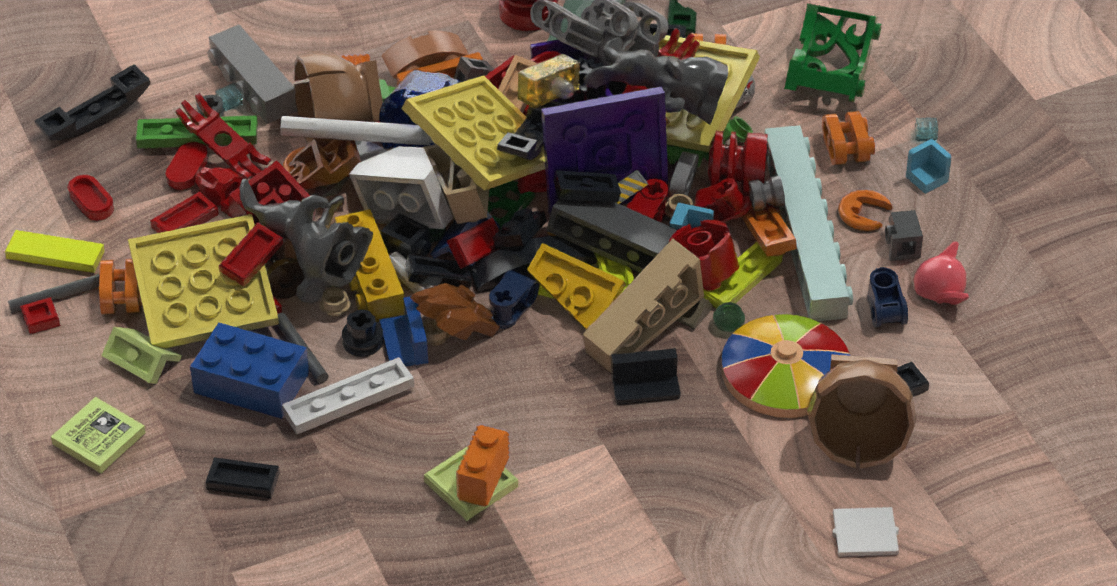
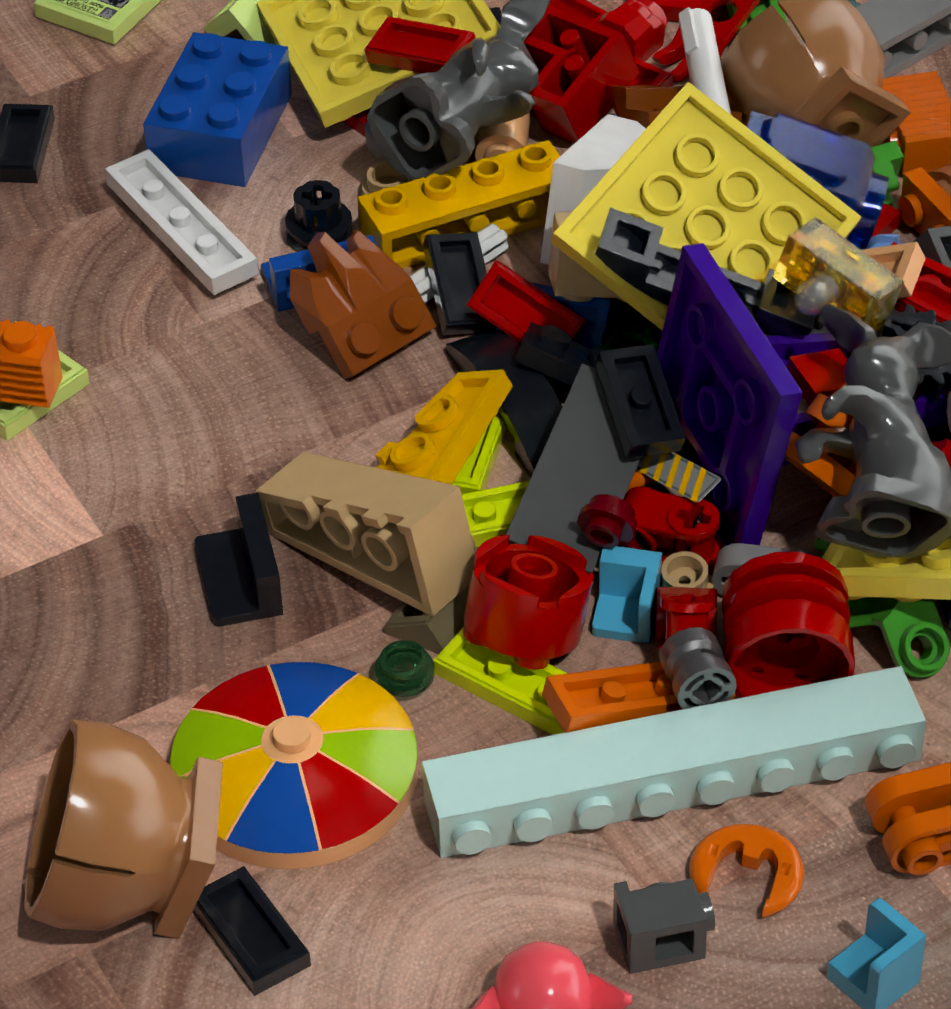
camera: 85 degrees right, 0 degrees up
dark grey bar [277,313,329,383] -> none
black brick [381,213,431,260] -> none
dark blue piece [489,270,540,329] -> none
dark blue piece [867,267,908,328] -> none
none -> dark red plate [577,494,643,550]

